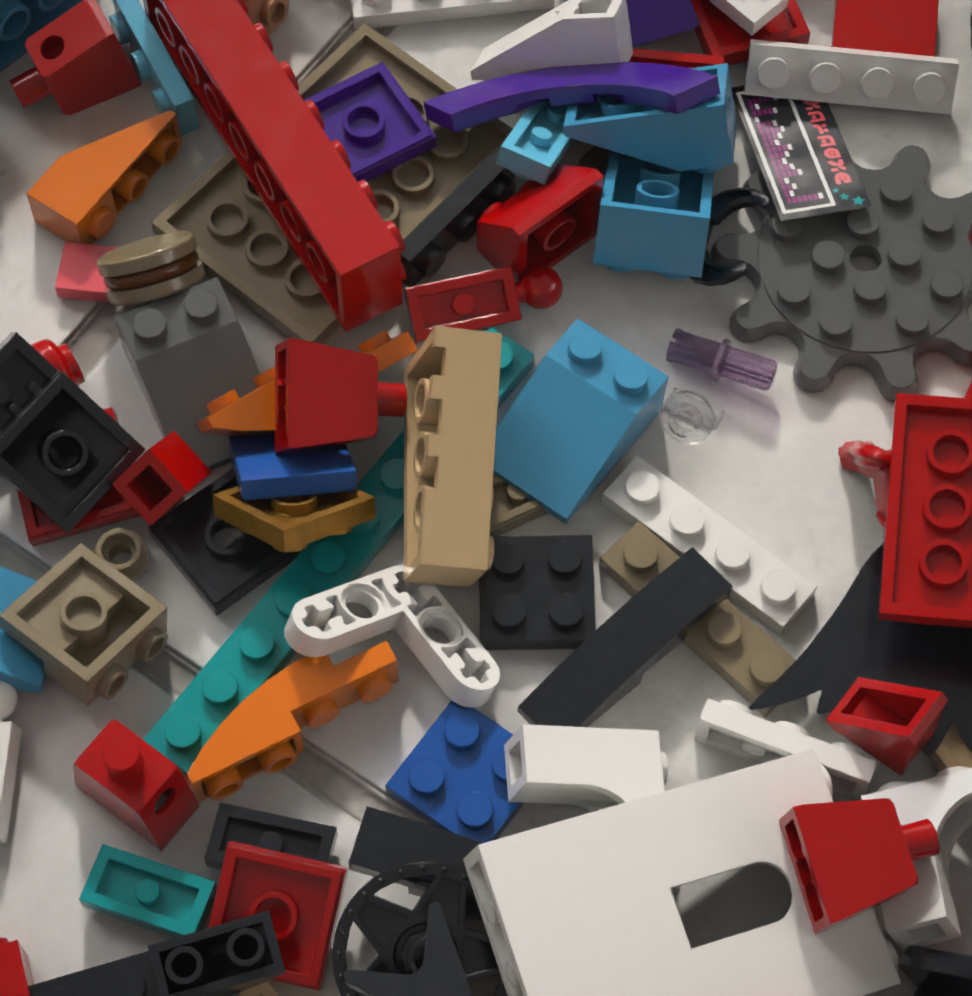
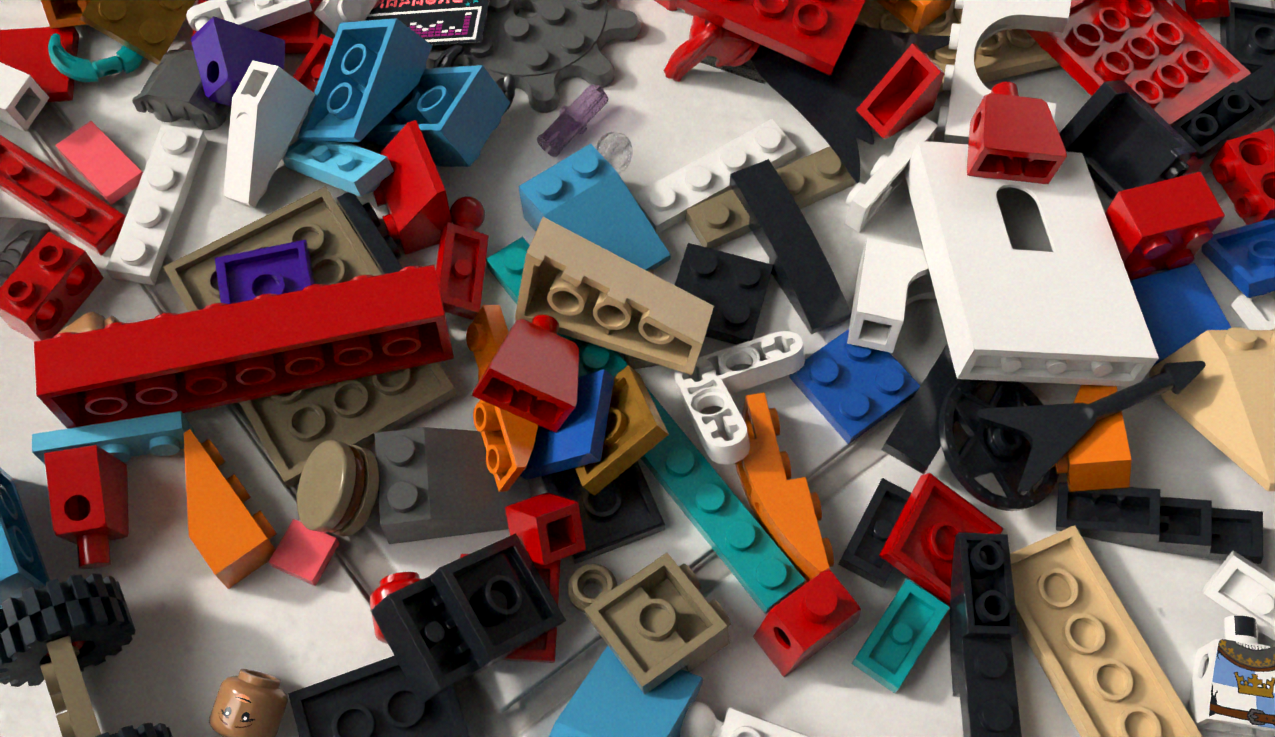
camera: 75 degrees left, 0 degrees up
dark purple tile [423,62,720,133] -> none

